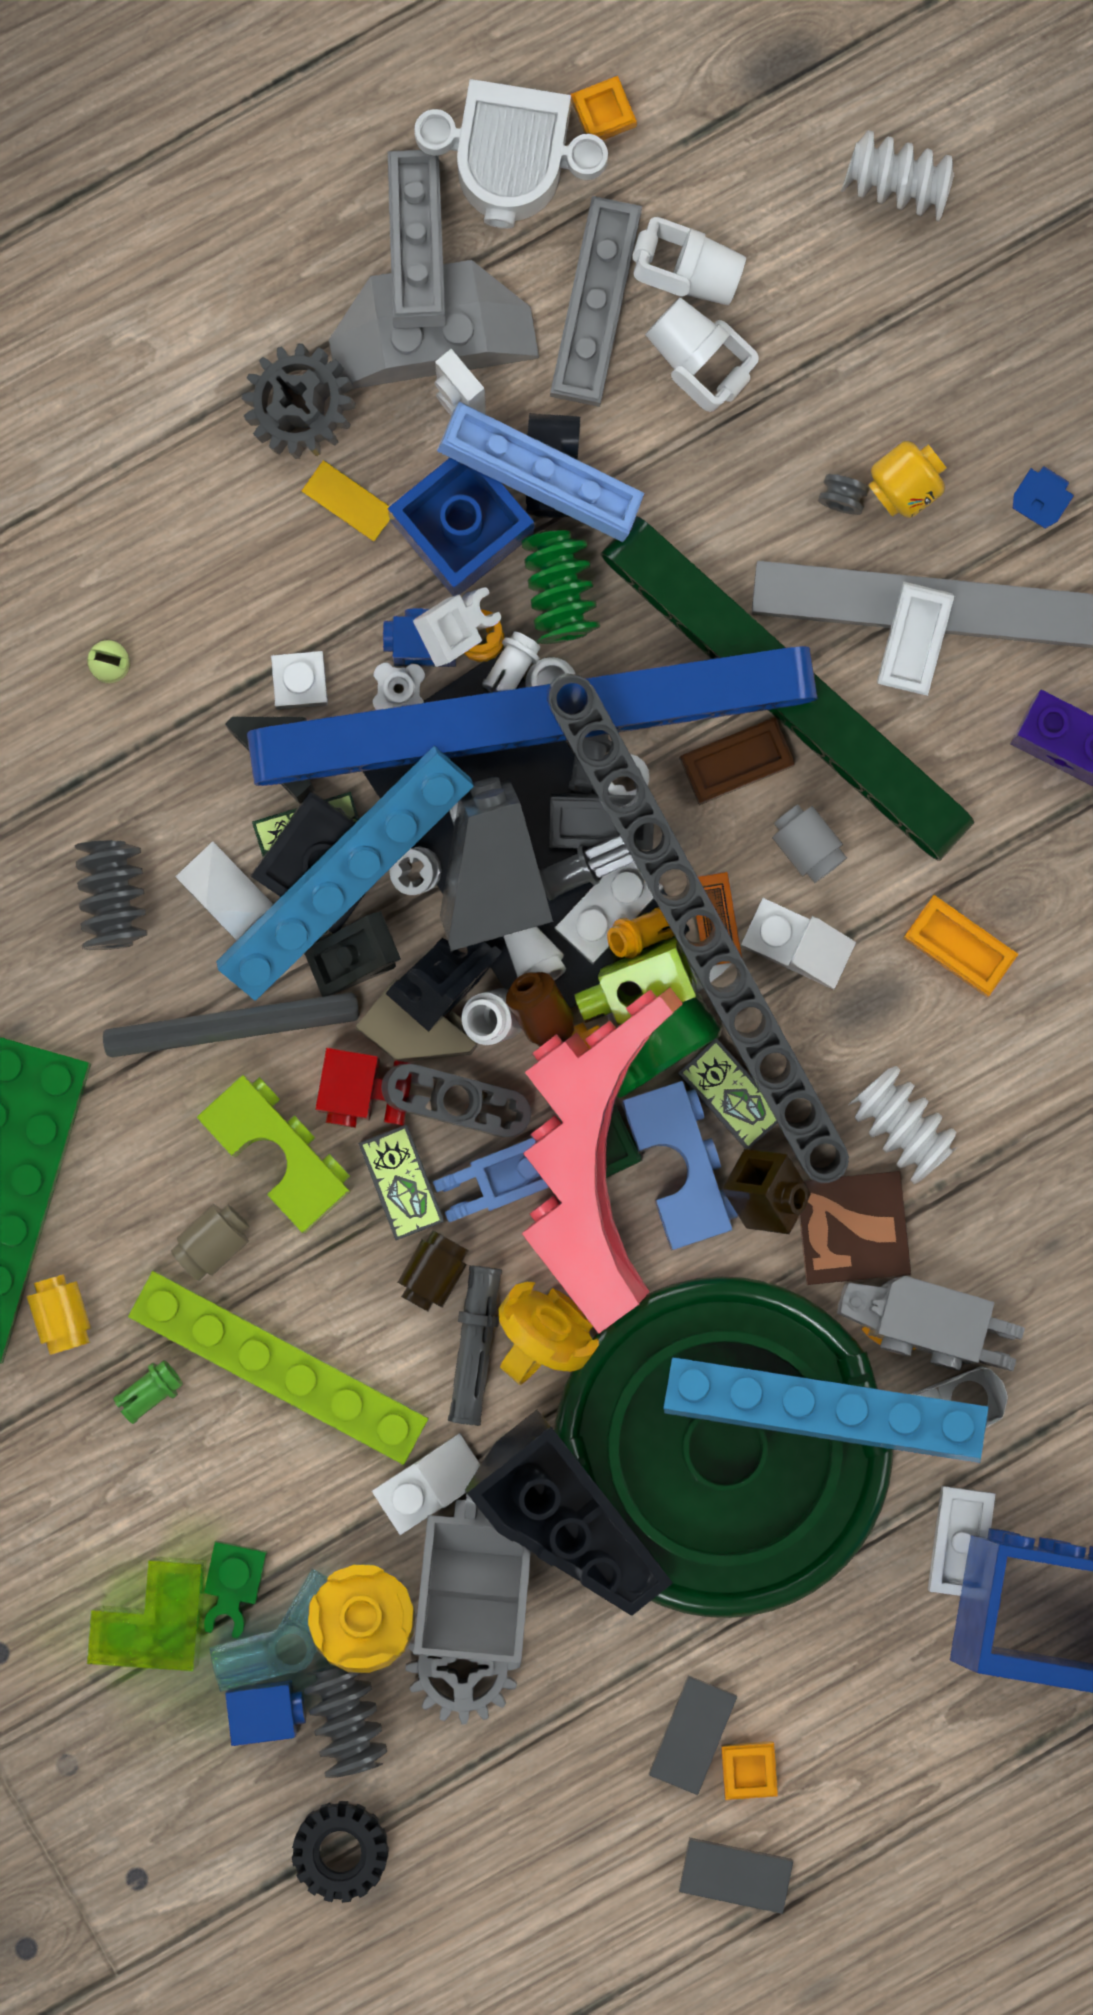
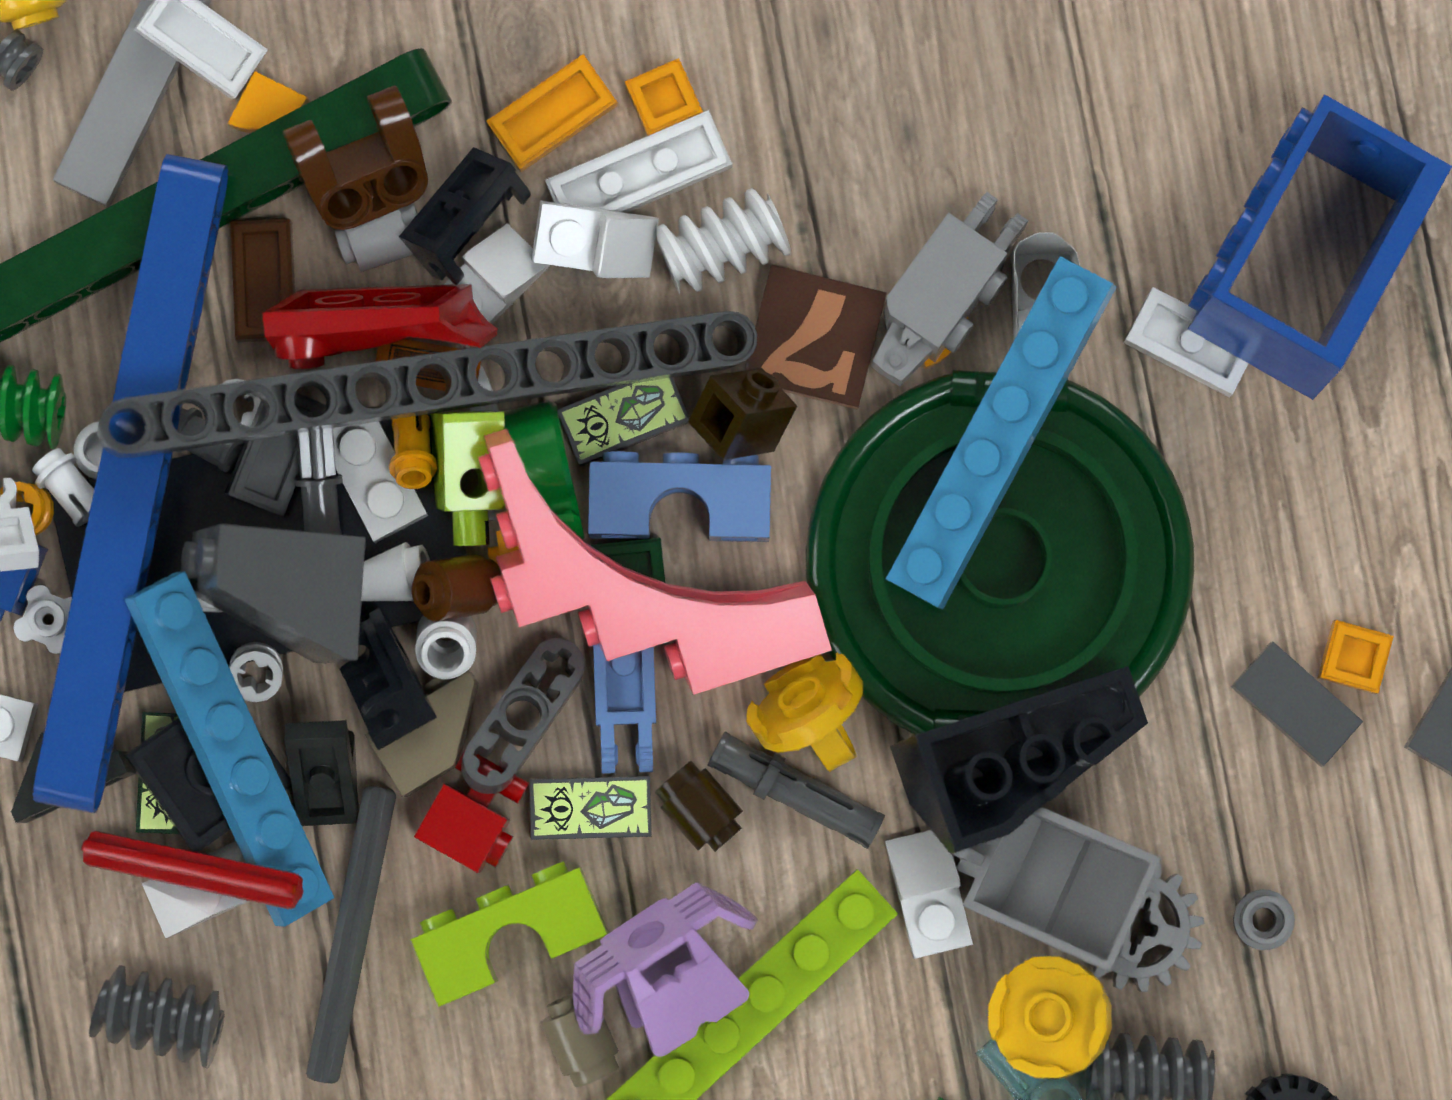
camera: 70 degrees left, 0 degrees up
none -> red axle [81,831,304,909]
none -> light orange tile [228,71,310,133]
none -> red slope [262,284,498,369]
none -> reddish brown piece [282,85,428,230]
none -> black hinge [399,147,531,285]
none -> white slope [531,200,659,278]
none -> white tile [545,110,732,213]
none -> lavender piece [573,882,758,1057]
none -> light orange tile [625,58,703,136]
none -> light grey plate [1233,890,1295,950]

